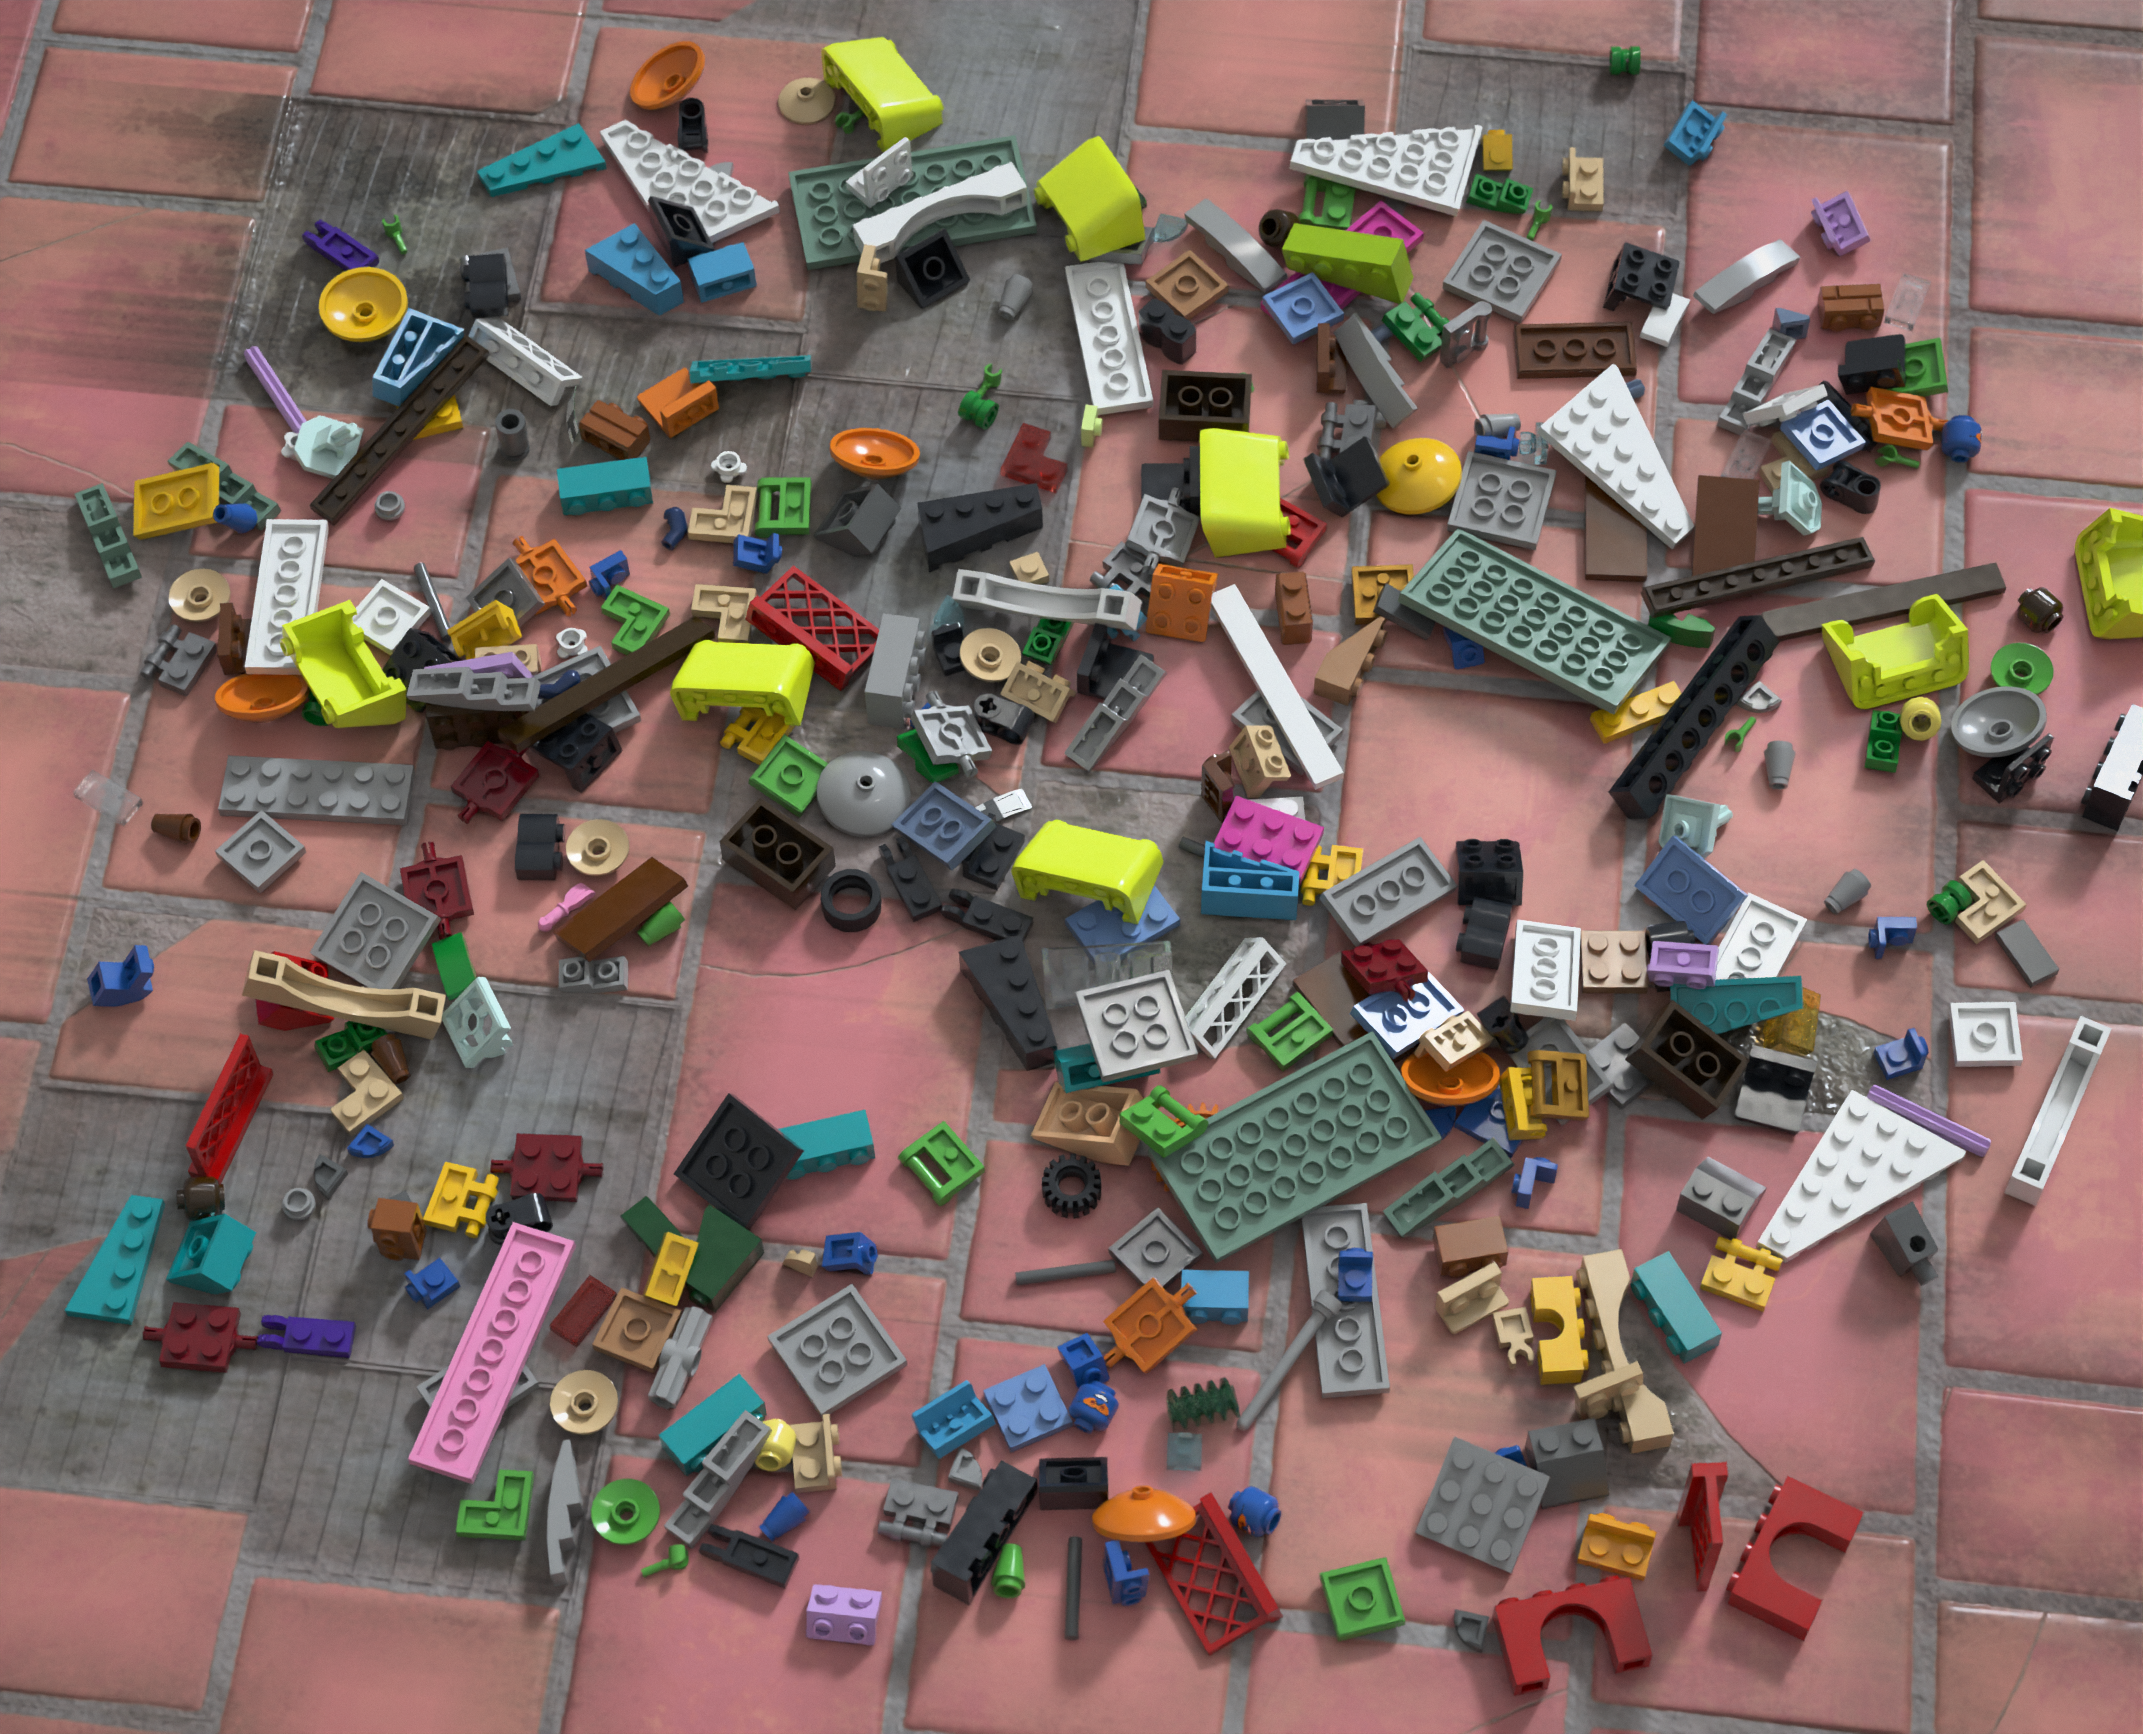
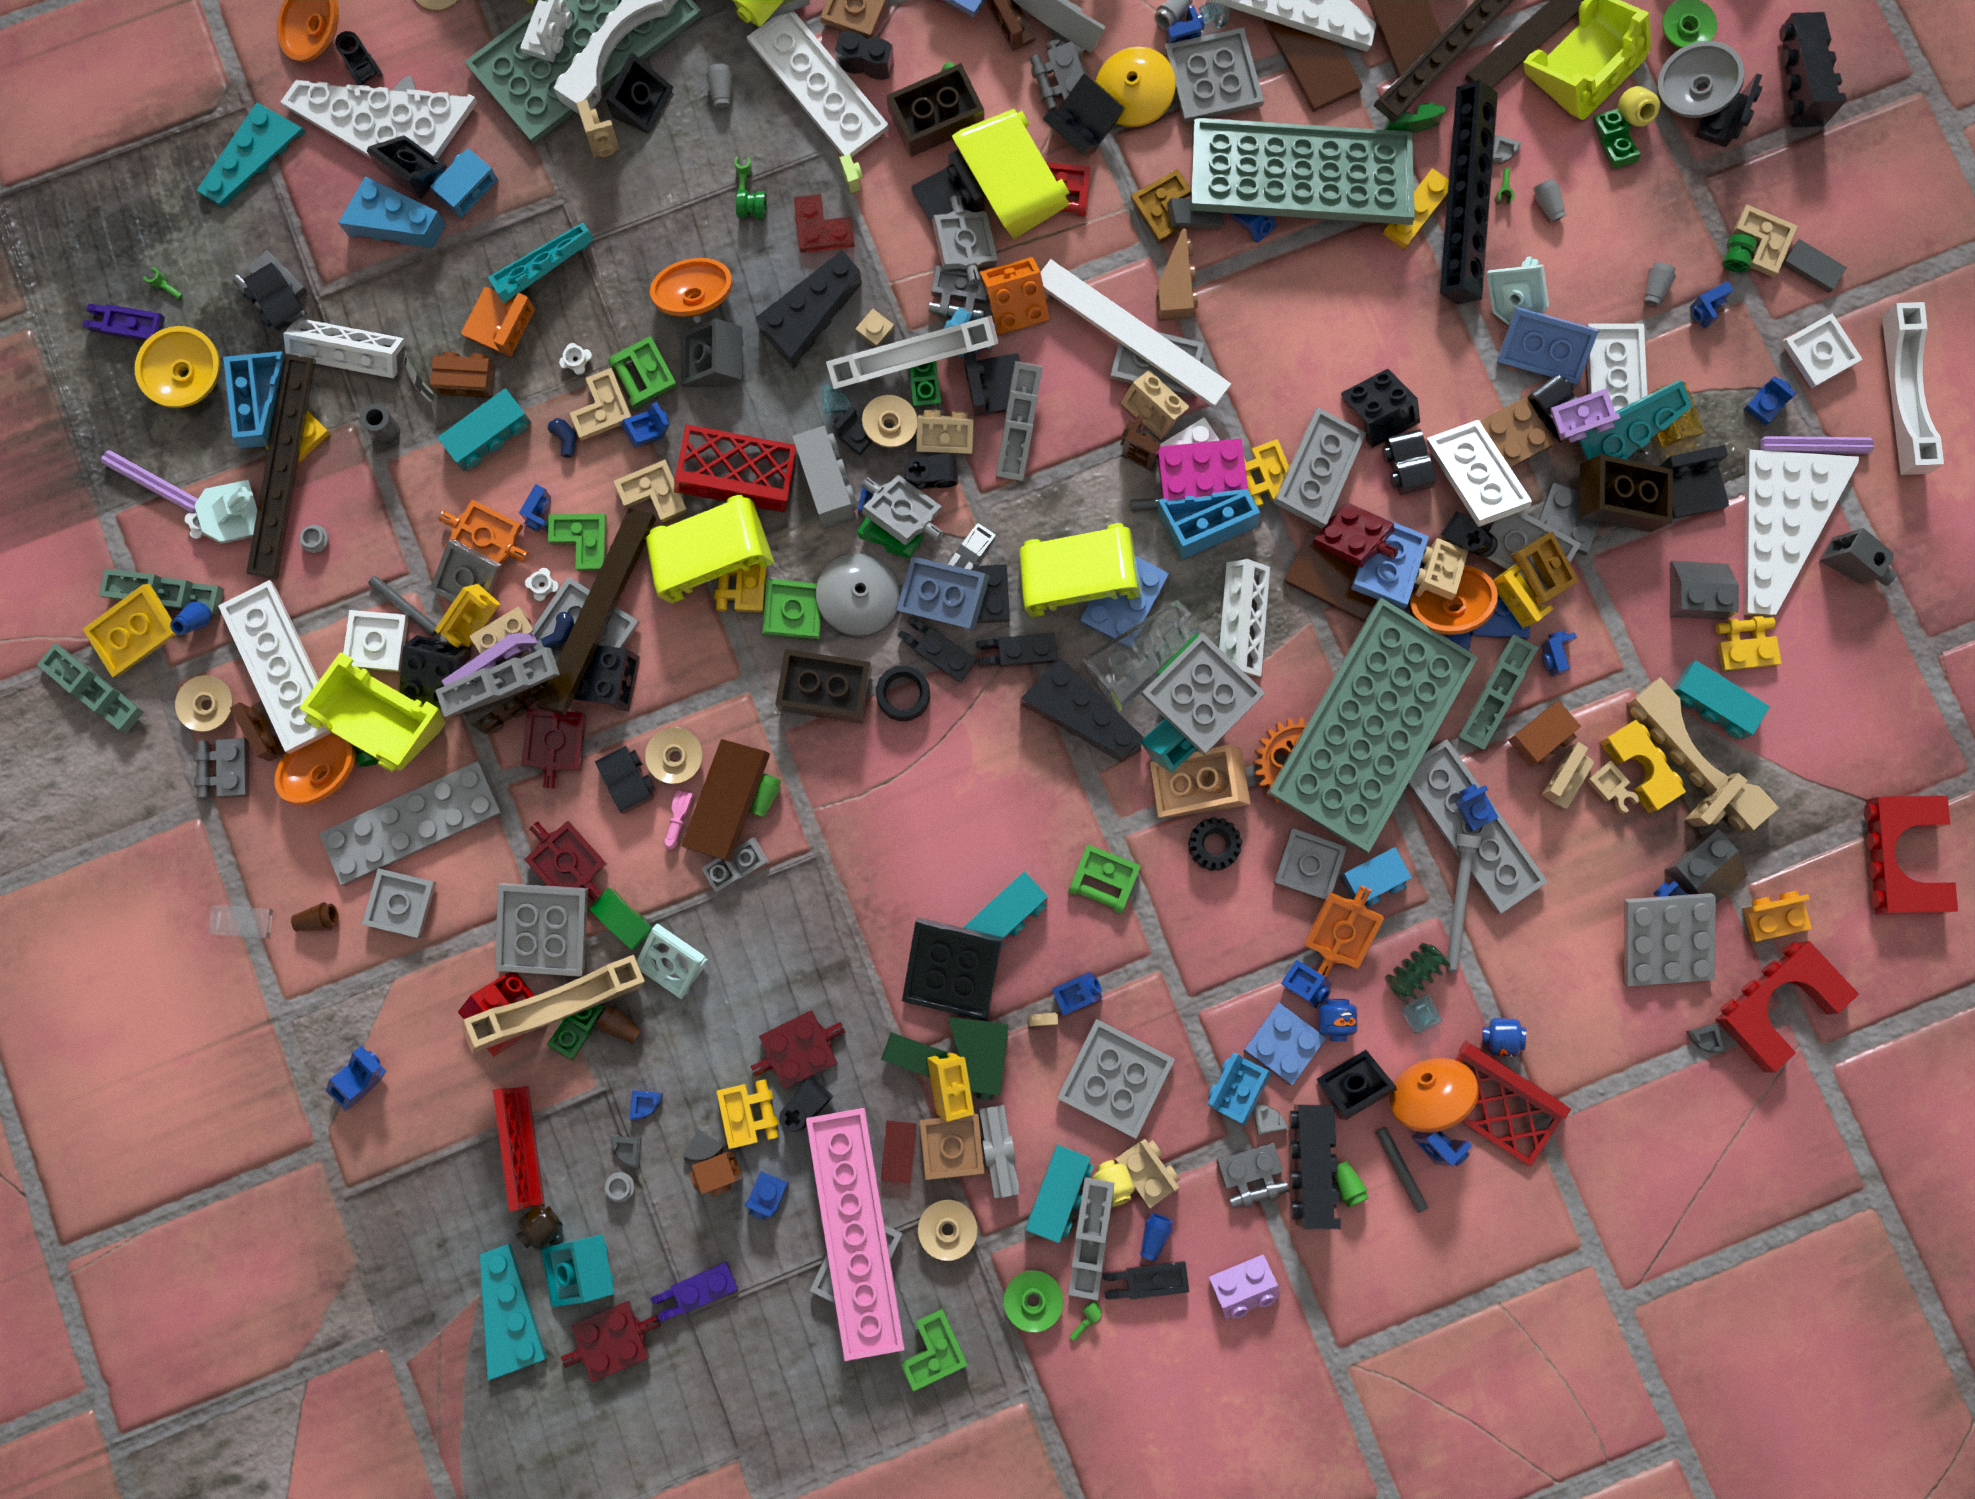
camera: 30 degrees left, 20 degrees up
tan plate [330,1049,404,1137] -> none
light grey slope [547,1439,584,1587] -> none
dark grey bar [1015,1260,1116,1286] -> none
bright green plate [1119,1085,1208,1158] -> none
bright green plate [1246,992,1333,1072] -> none
dark orange brick [1275,572,1313,645] -> none
bright green plate [1319,1557,1405,1642] -> none
red fence [1676,1462,1728,1592] -> none

